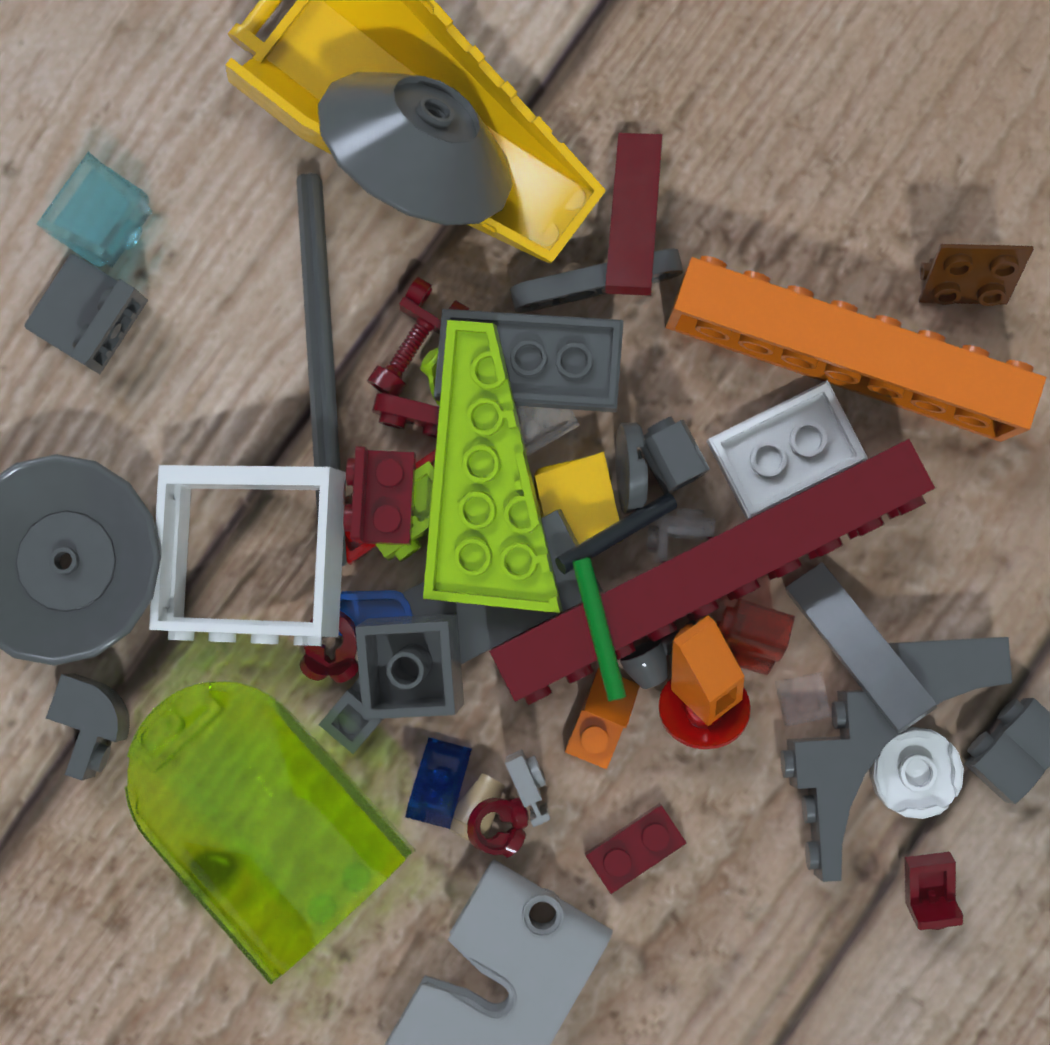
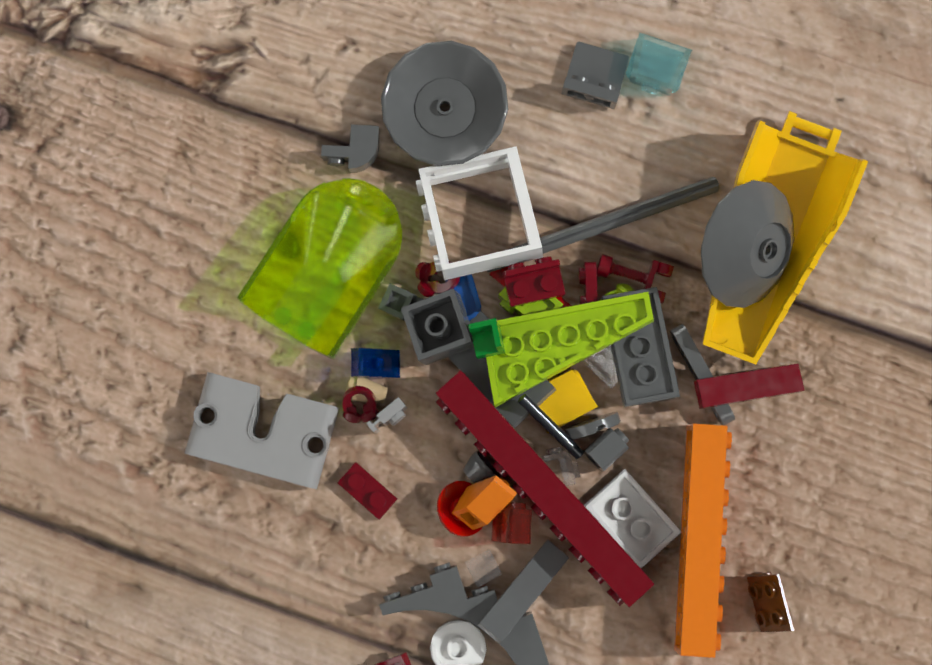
camera: 80 degrees right, 0 degrees up
orange slope [564,667,640,769] -> none
green bar [572,557,627,701] -> none
none -> green panel [468,318,505,359]

